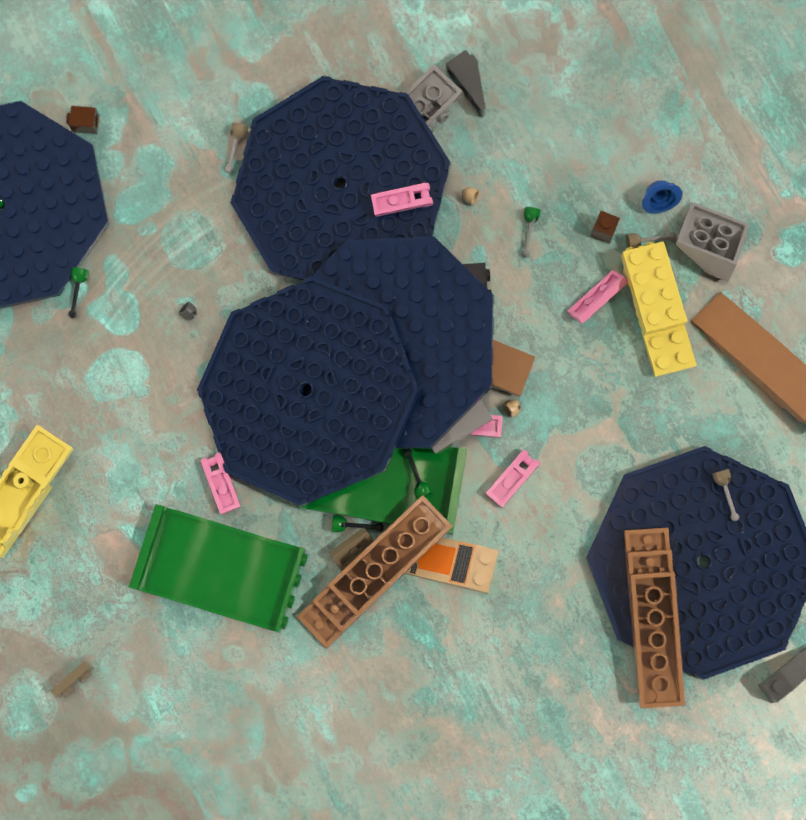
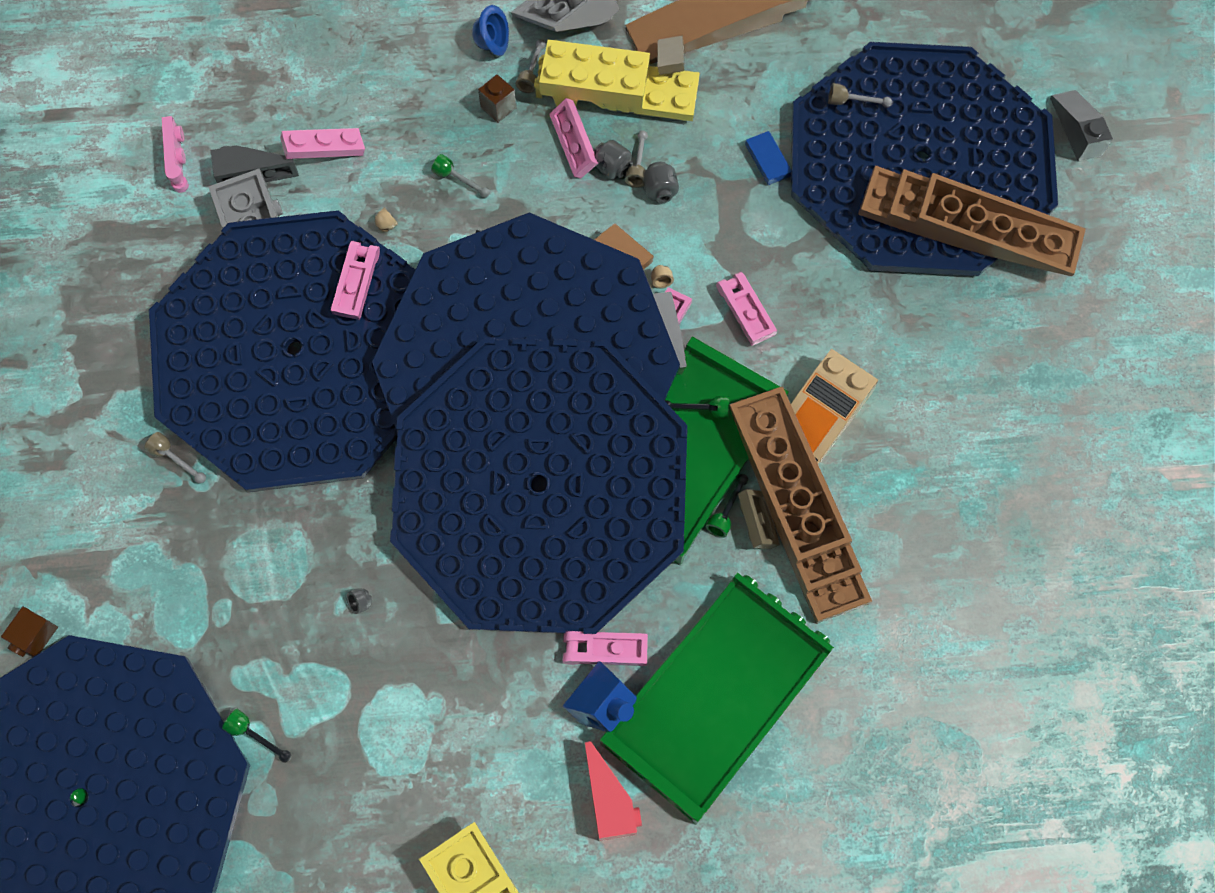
camera: 70 degrees left, 10 degrees down
none -> bright pink plate [162,116,189,193]
none -> bright pink plate [280,128,365,159]
none -> blue torso [563,661,637,732]
none -> coral slope [585,741,642,841]
none -> dark grey head [594,140,633,180]
none -> dark tan hinge [625,130,648,188]
none -> dark grey head [643,162,679,203]
none -> dark tan tile [658,35,685,75]
none -> blue tile [745,131,792,185]

